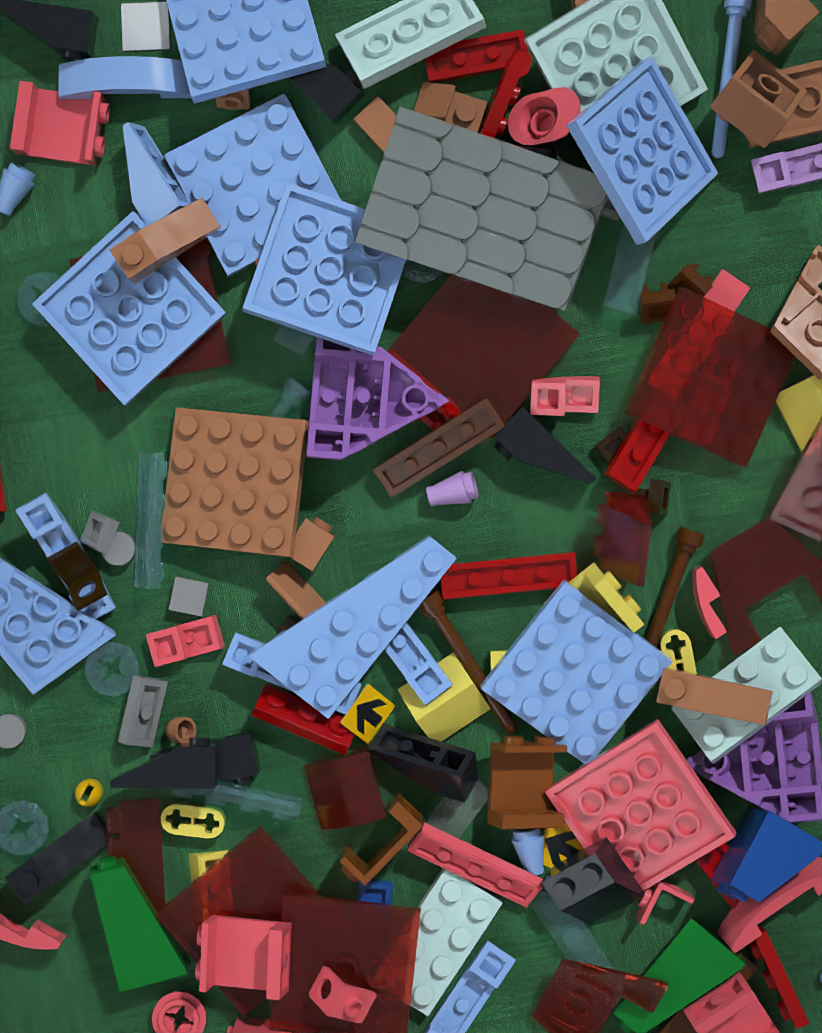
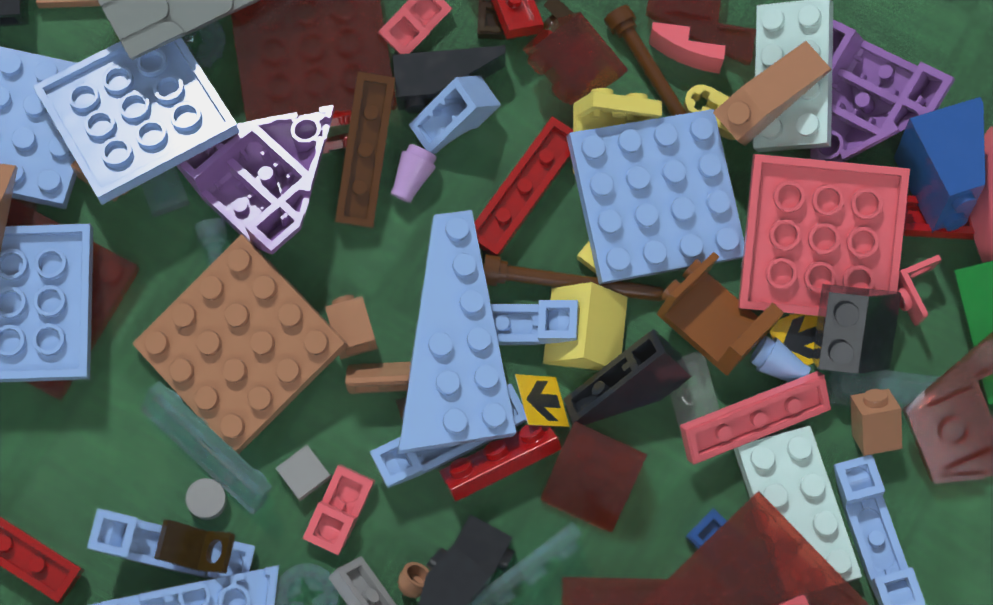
camera: 55 degrees left, 15 degrees down
light grey tile [80,511,120,554] -> none
dark orange panel [340,792,423,885] -> none
none -> light blue arch [409,76,501,154]
none -> nougat brick [850,389,902,456]

